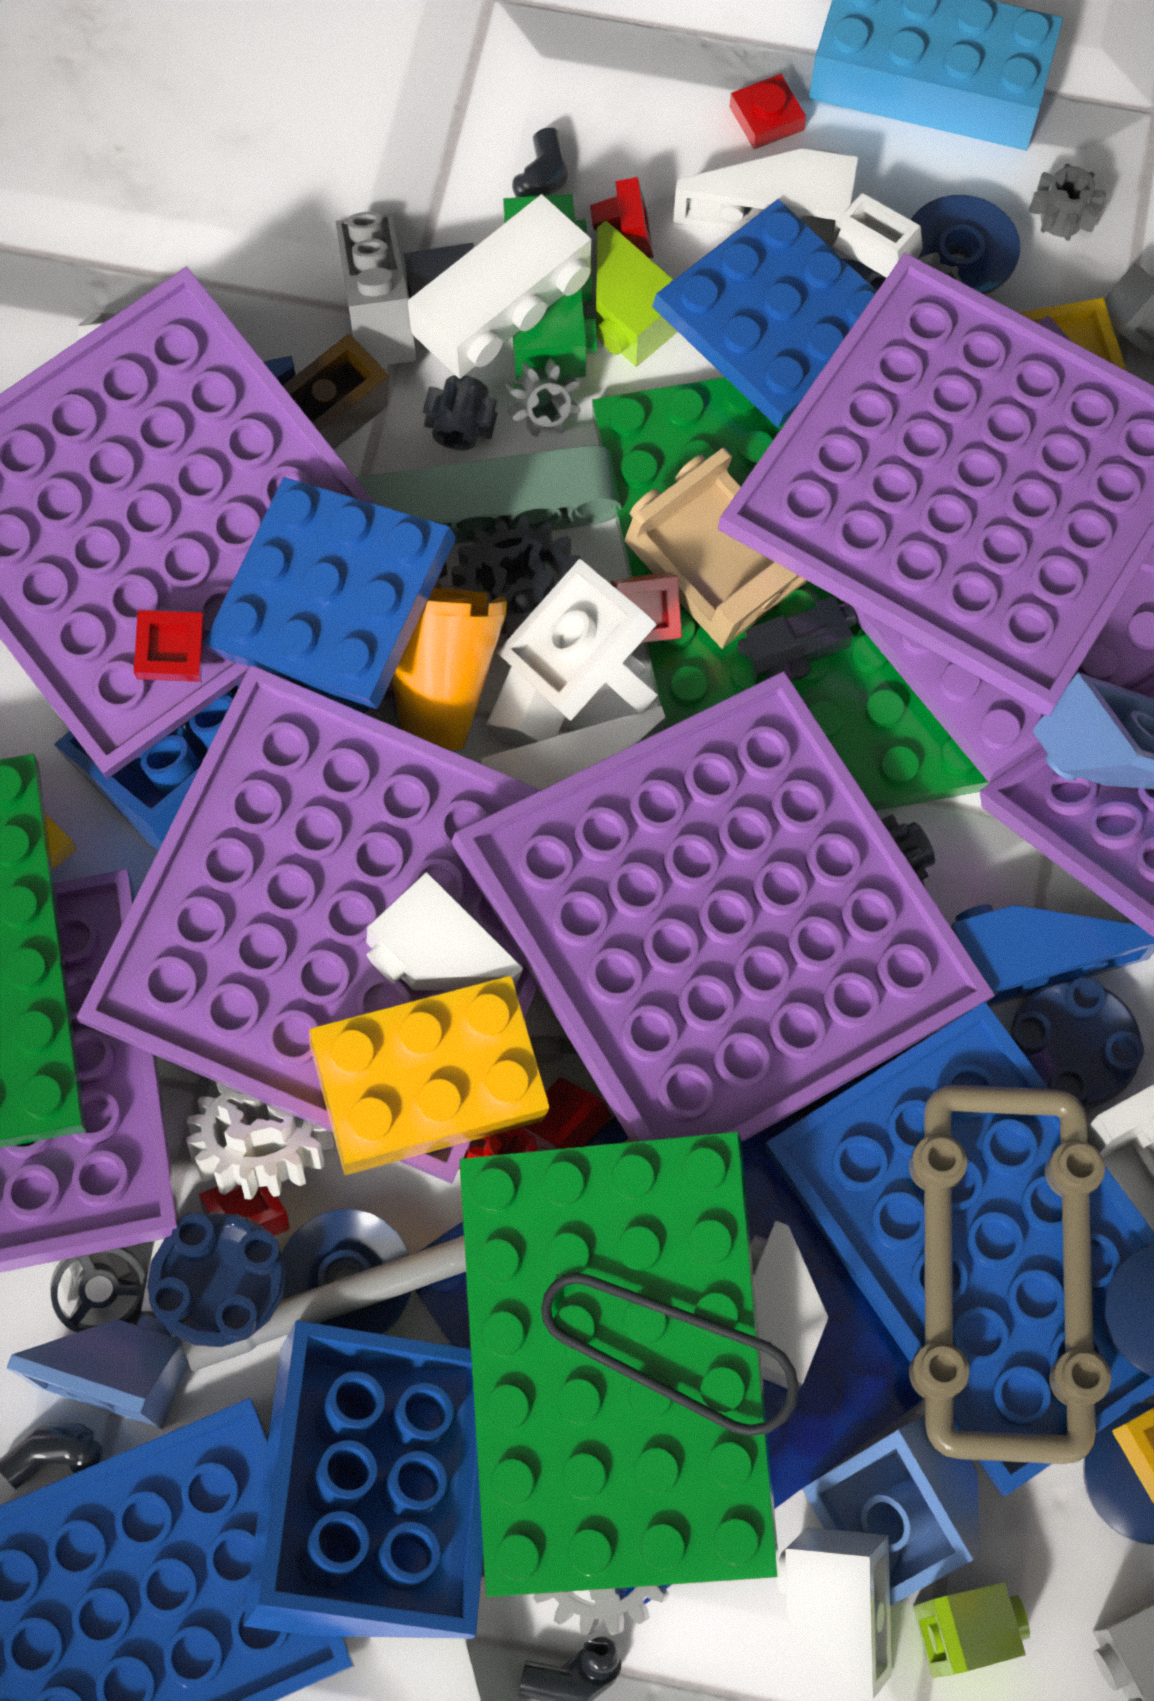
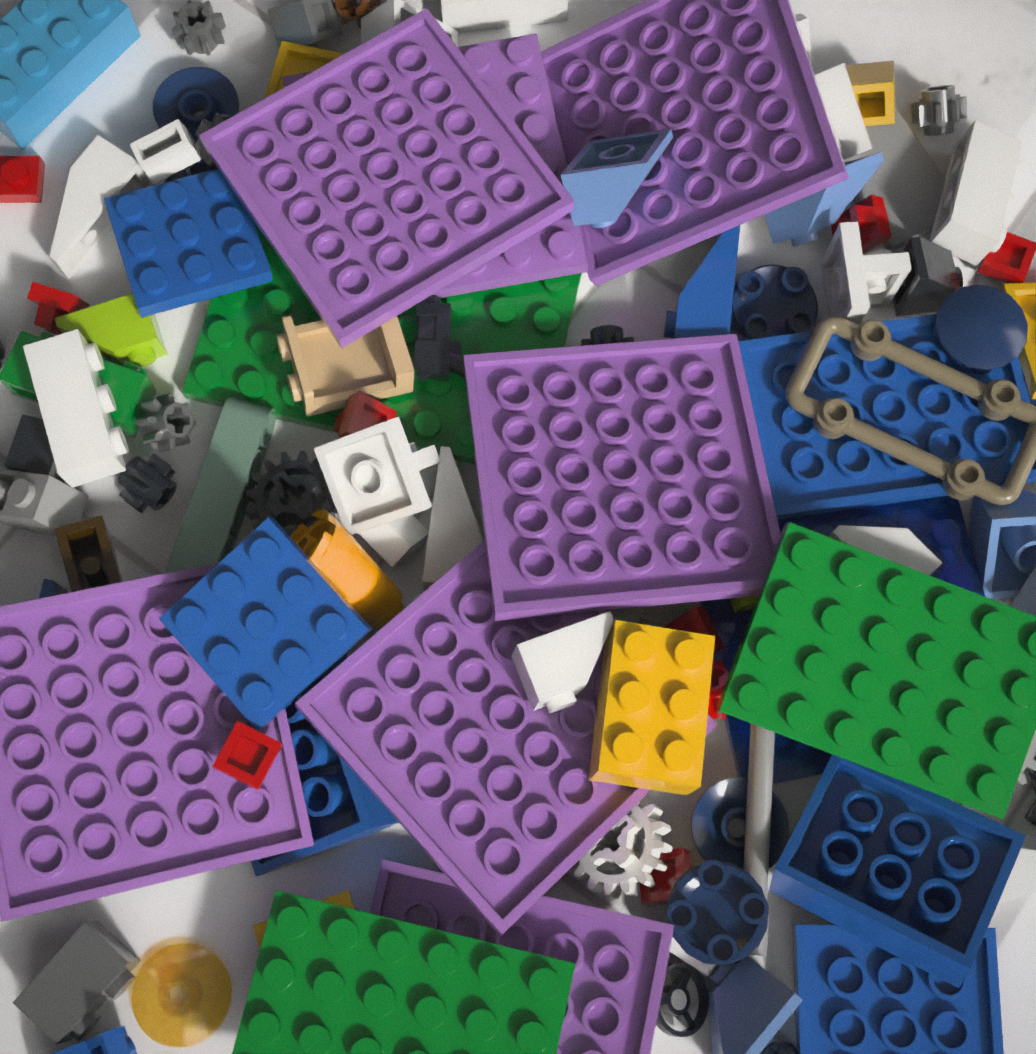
camera: 65 degrees left, 5 degrees up
black piece [541,1273,799,1436] -> none

